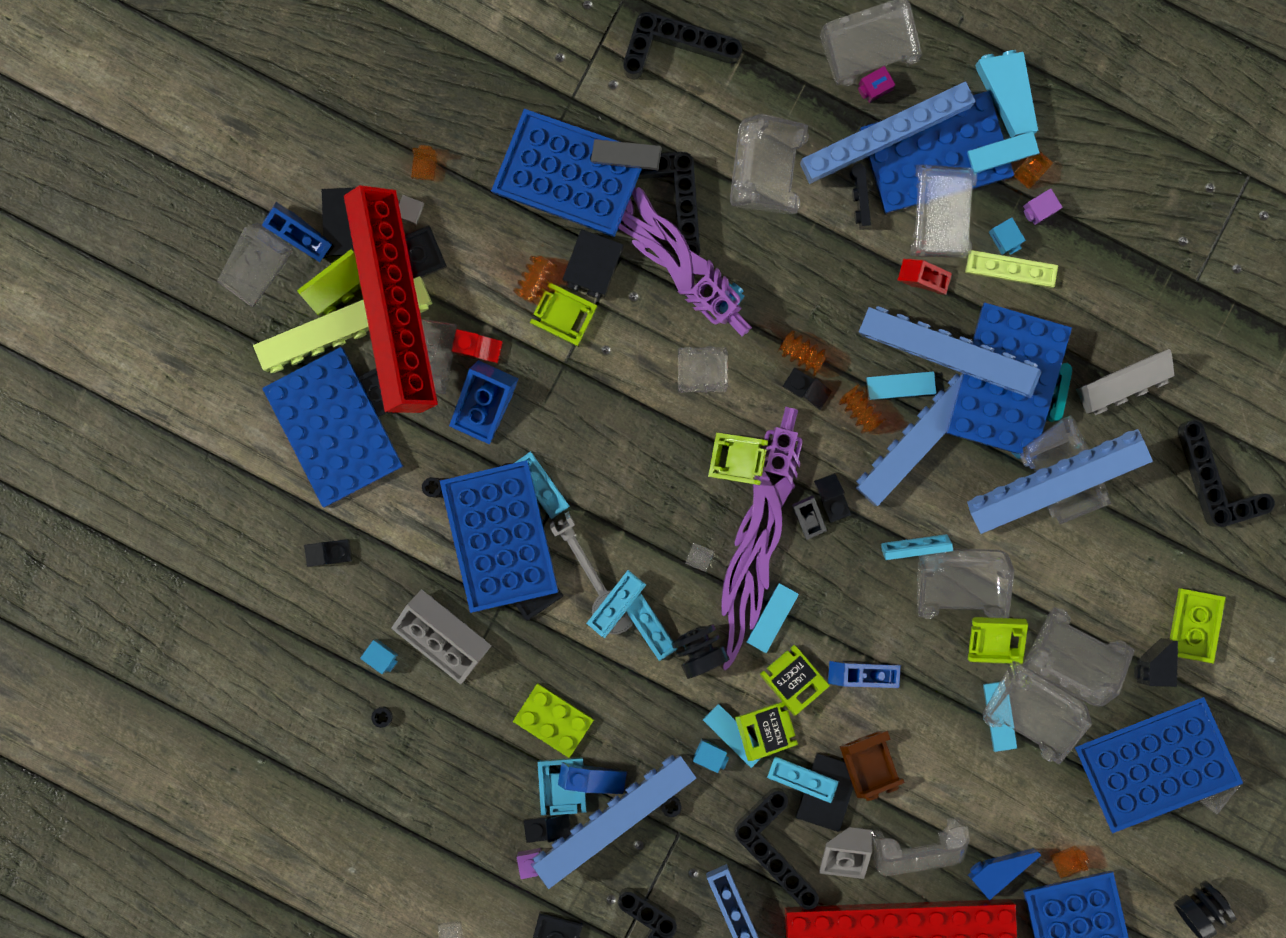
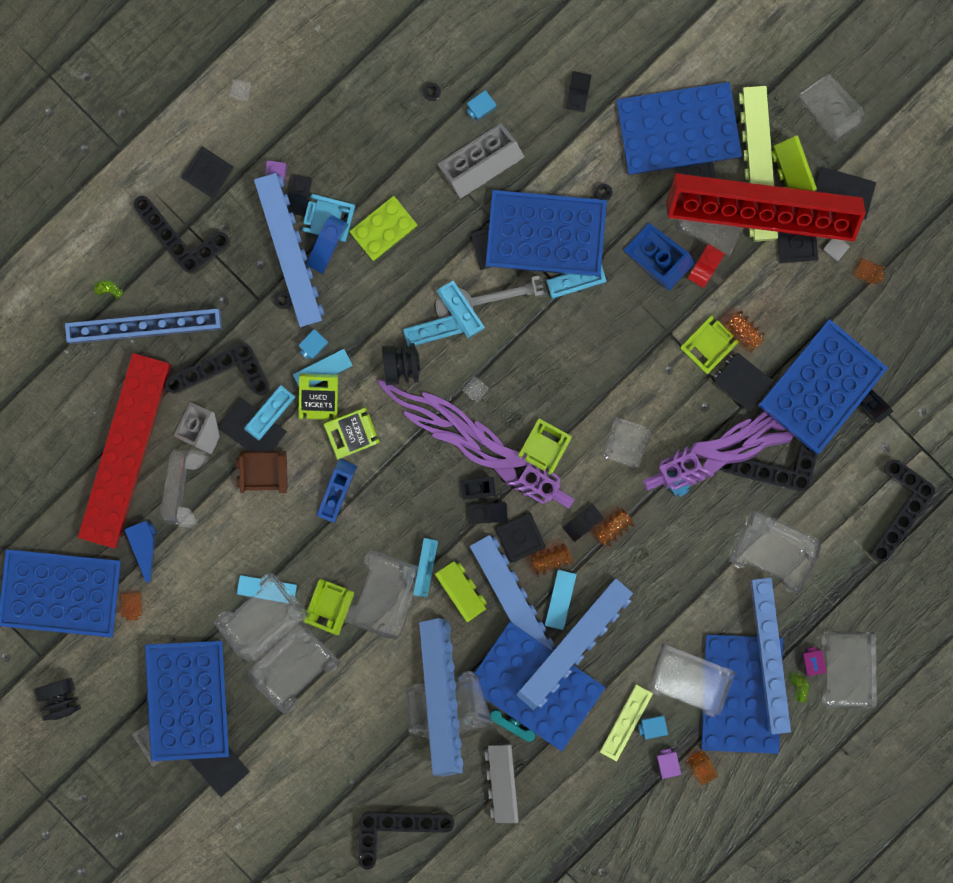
camera: 105 degrees right, 0 degrees up
blue slope [262,202,332,262] -> none
dark grey tile [591,139,662,170] -> none
medium azure tile [746,583,799,653] -> none
black plate [850,164,871,230] -> none
red arch [898,259,952,295] -> none
medium azure tile [967,131,1040,174] -> none
medium azure slope [975,50,1038,138] -> none
black slope [1134,638,1178,687] -> none
lime plate [1170,588,1226,664] -> none
none -> black tile [188,746,250,797]
none -> lime slope [435,561,487,622]
none -> black tile [496,513,546,563]
none -> clear neon green arm [791,675,810,703]
none -> black slope [859,389,893,424]

